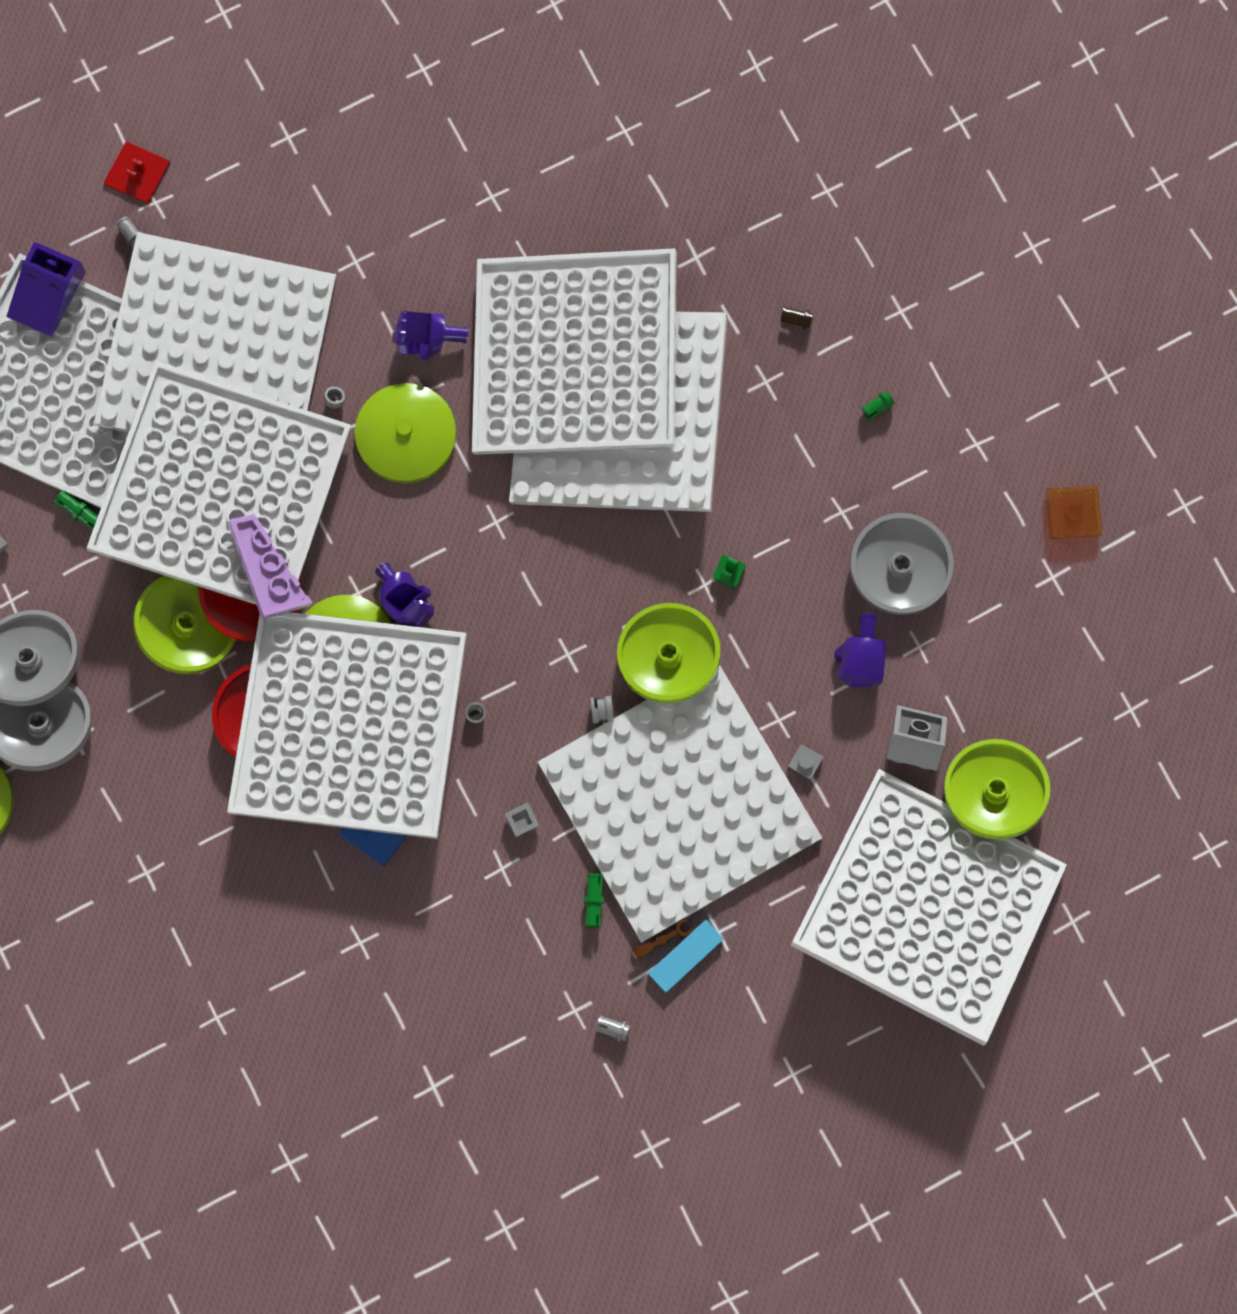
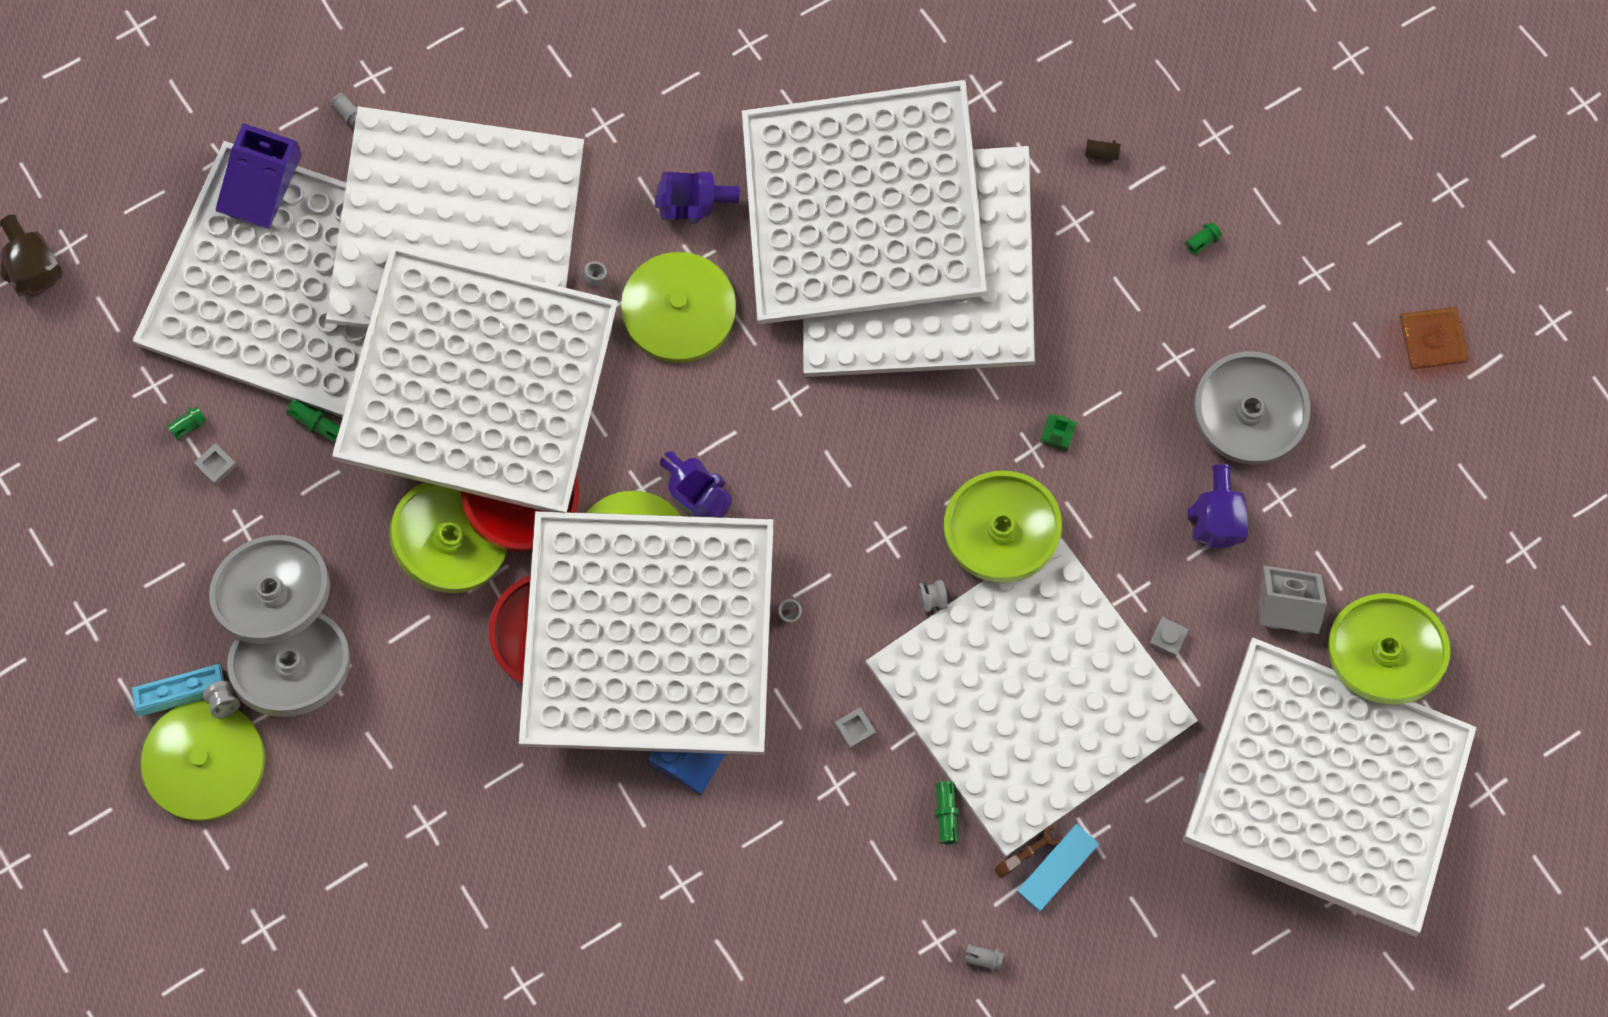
camera: 10 degrees left, 5 degrees down
red piece [103,141,170,204] -> none
lavender wing [228,514,312,619] -> none

